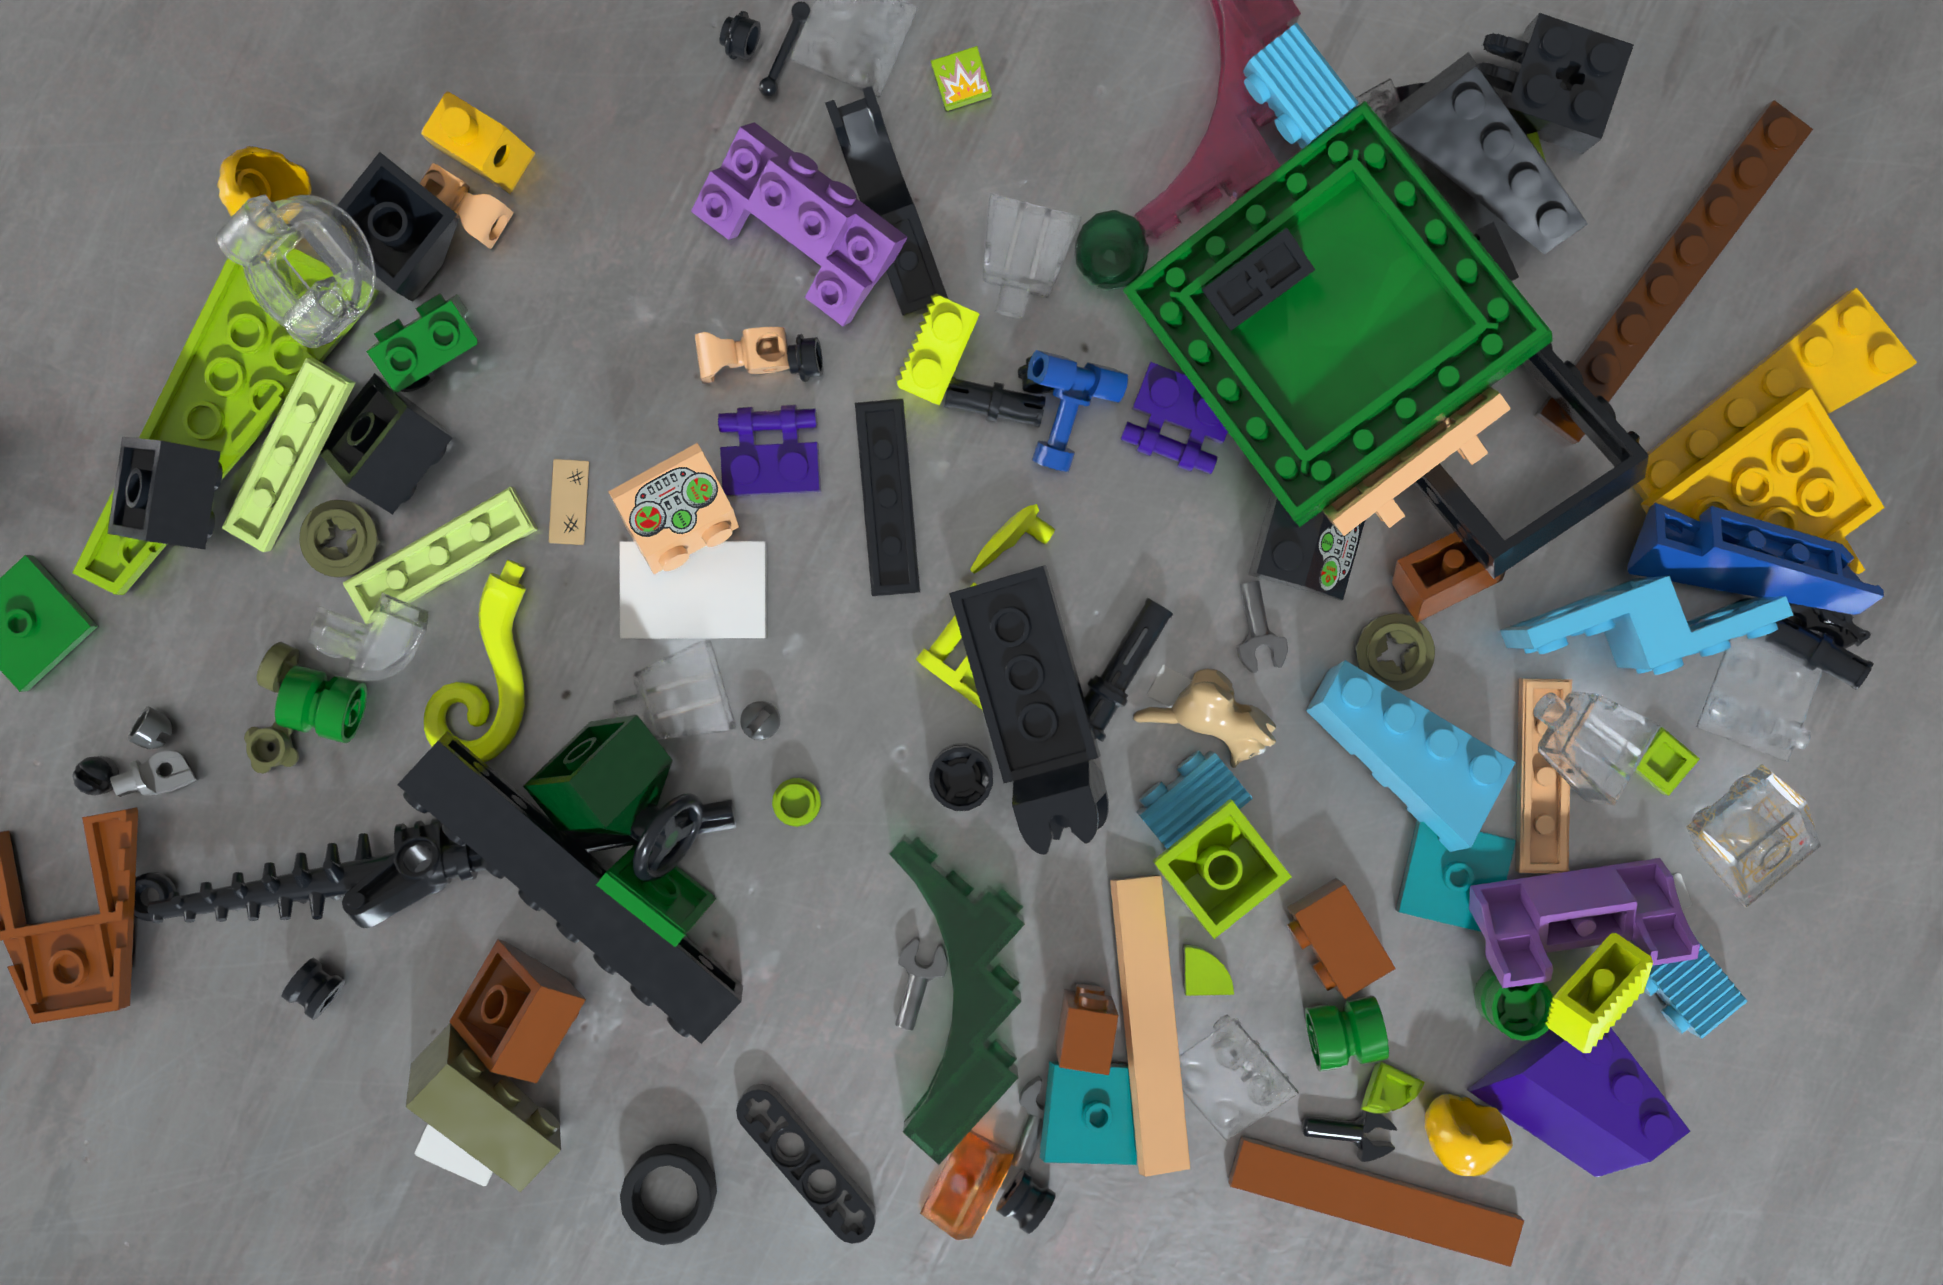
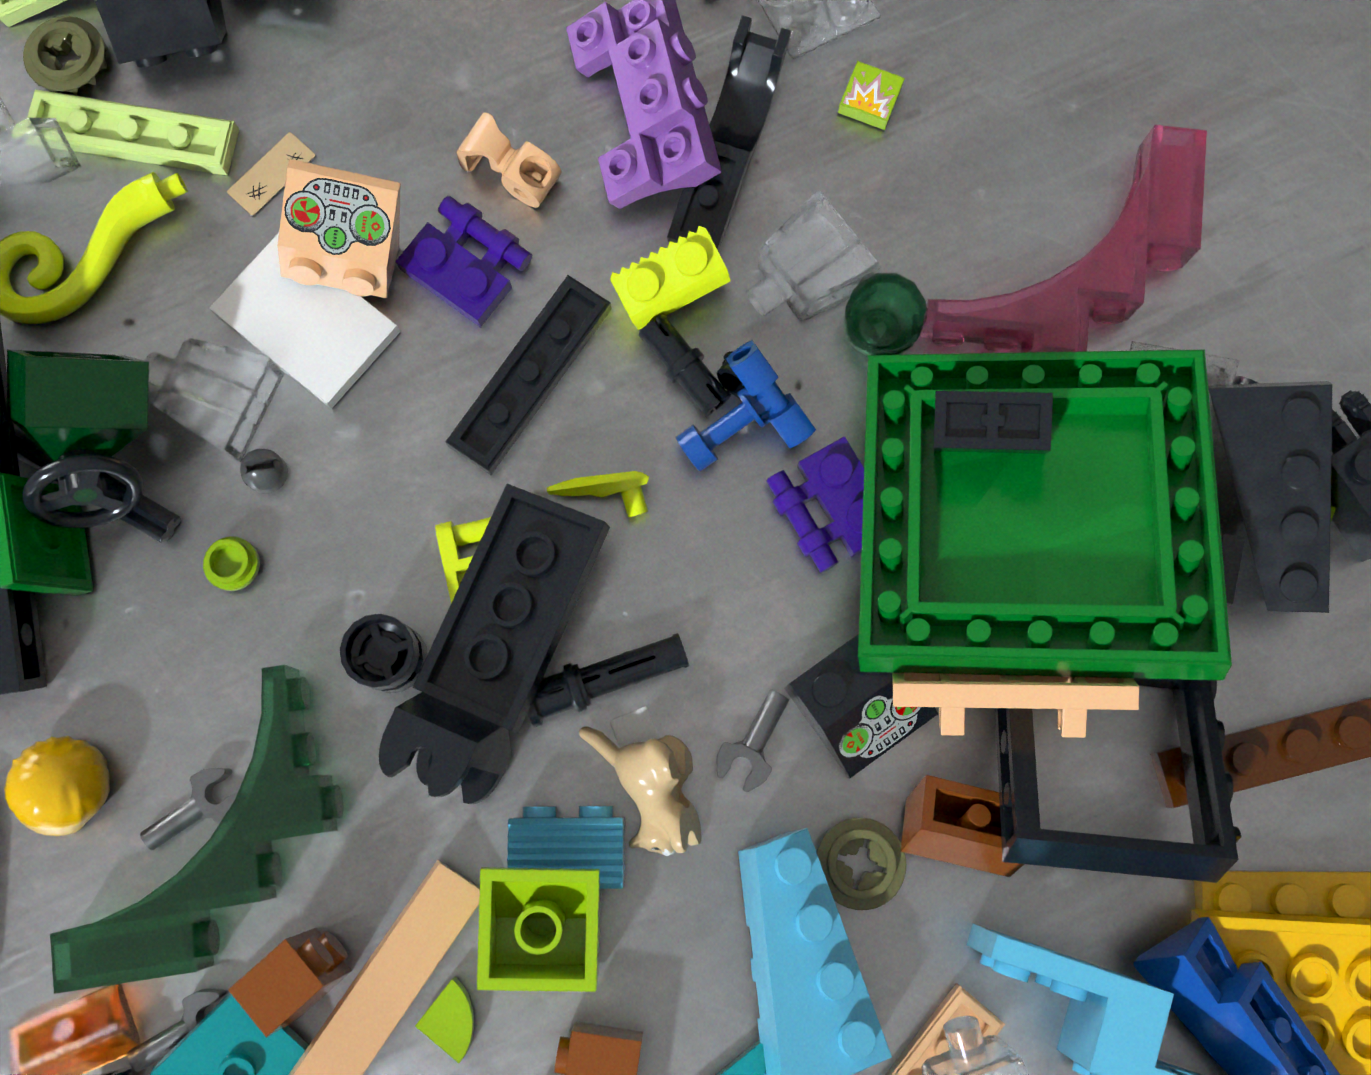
camera: 40 degrees right, 10 degrees down
black plate [787,334,823,382] -> none
medium azure brick [1243,23,1359,149] -> none
none -> yellow hair [4,736,110,837]

